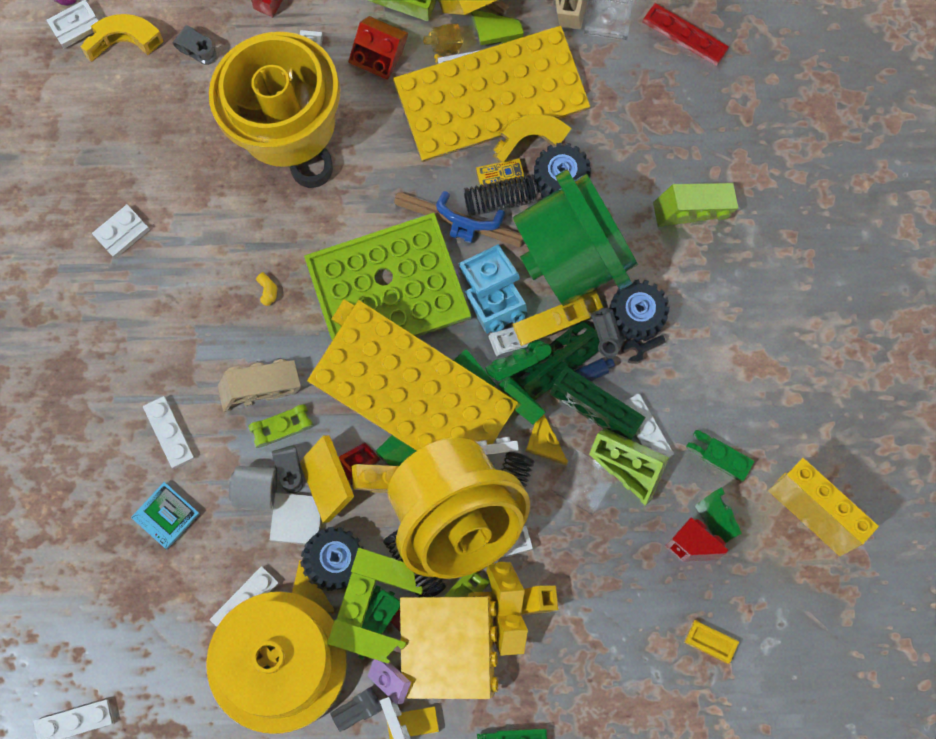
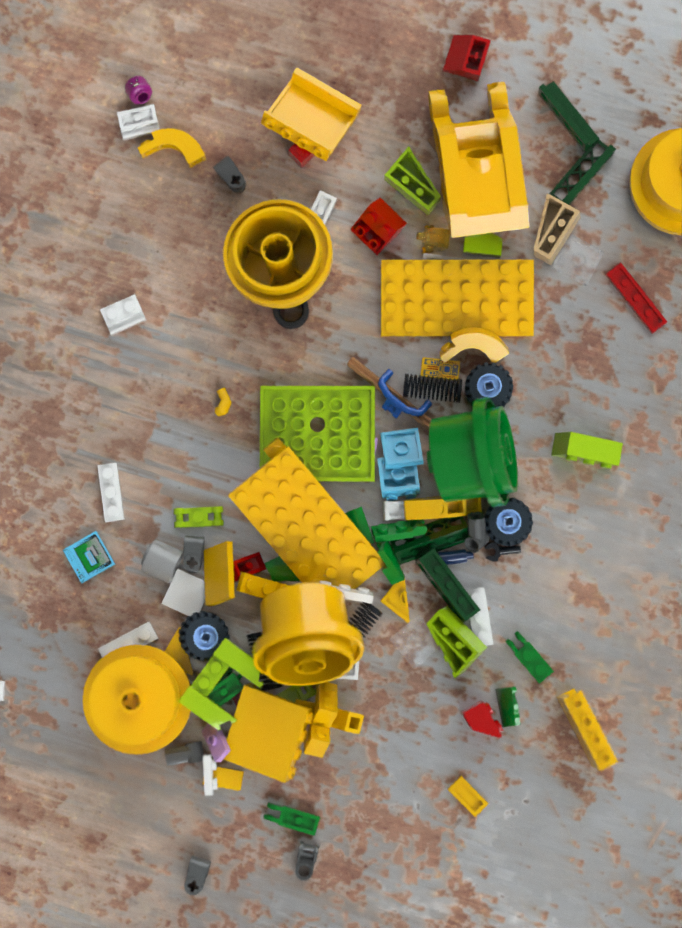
camera: 25 degrees right, 10 degrees up
tan wedge [218,359,301,412] -> none

